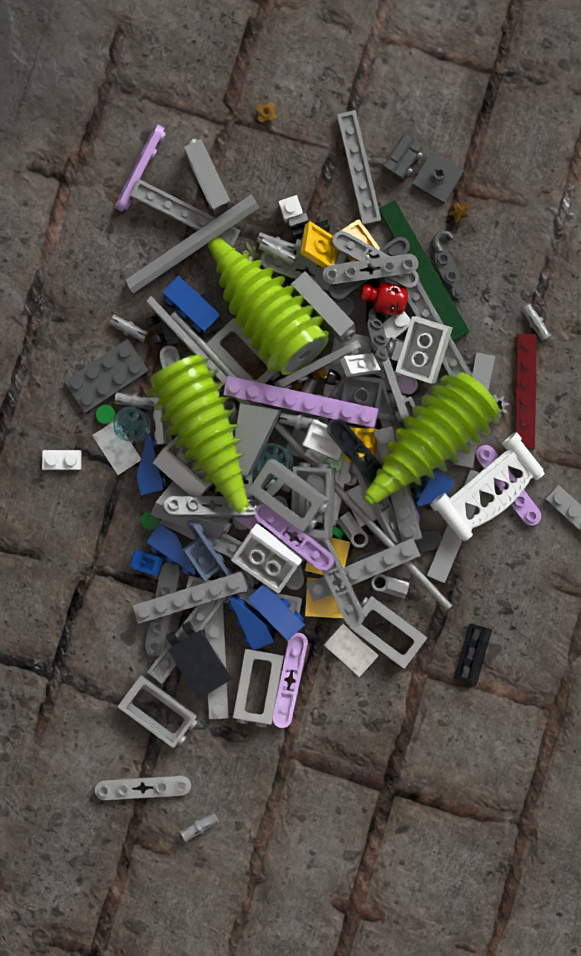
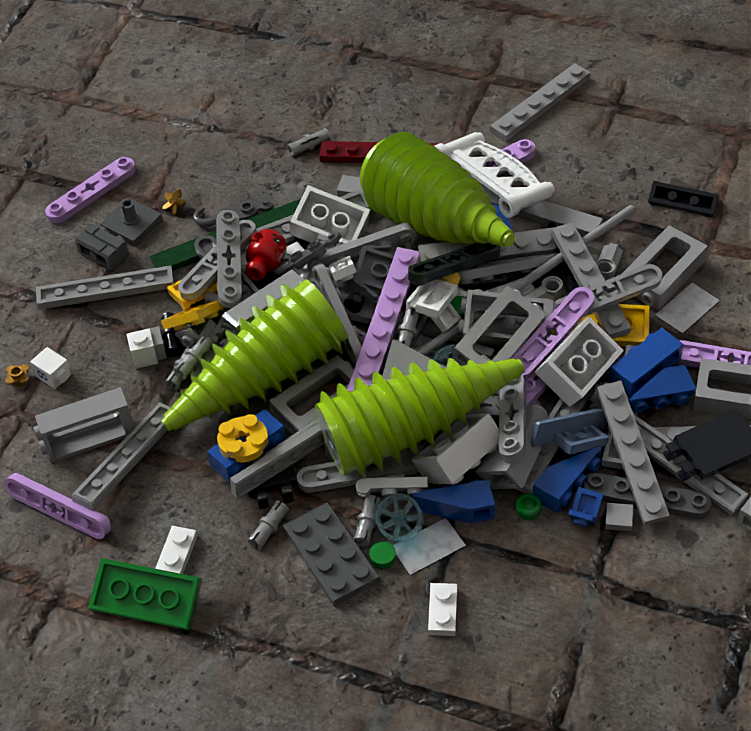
camera: 85 degrees left, 35 degrees down
light grey tile [126,194,259,293] -> none
none -> white brick [30,347,72,389]
none -> lavender piece [45,157,136,224]
none -> green tile [88,558,202,631]
none -> white plate [155,526,198,574]
none -> yellow plate [217,414,269,463]
none -> light grey tile [605,503,633,531]

